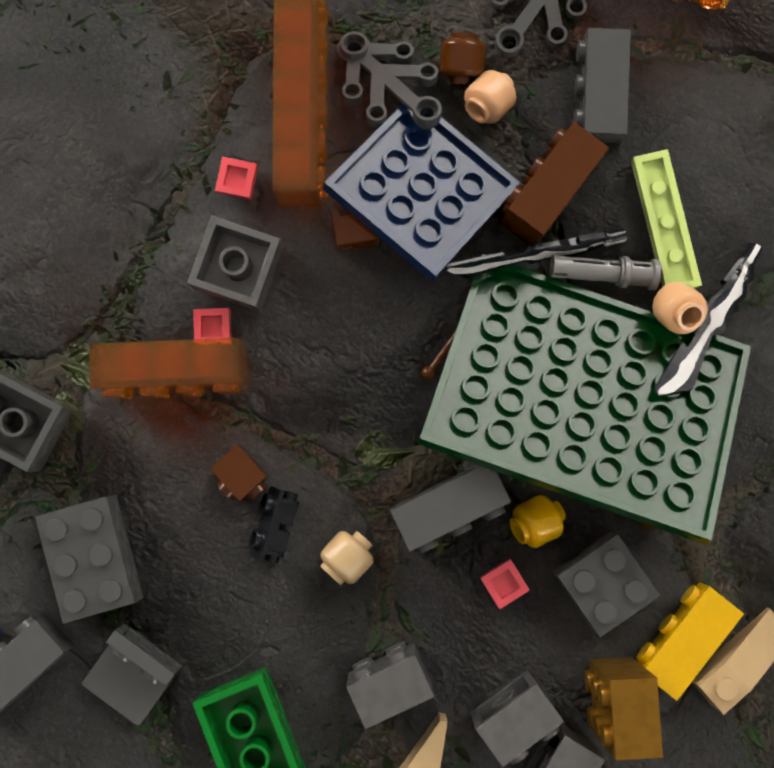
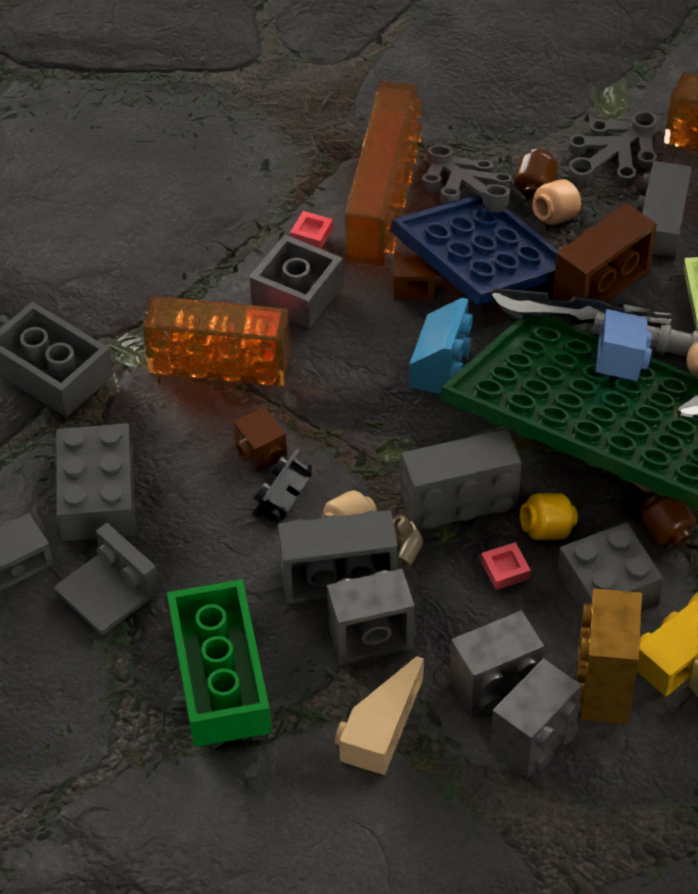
camera: 10 degrees right, 35 degrees down
none -> dark grey brick [278,510,398,604]
none -> dark tan arm [393,515,423,570]
none -> dark azure slope [409,298,473,394]
none -> medium blue brick [596,309,652,381]

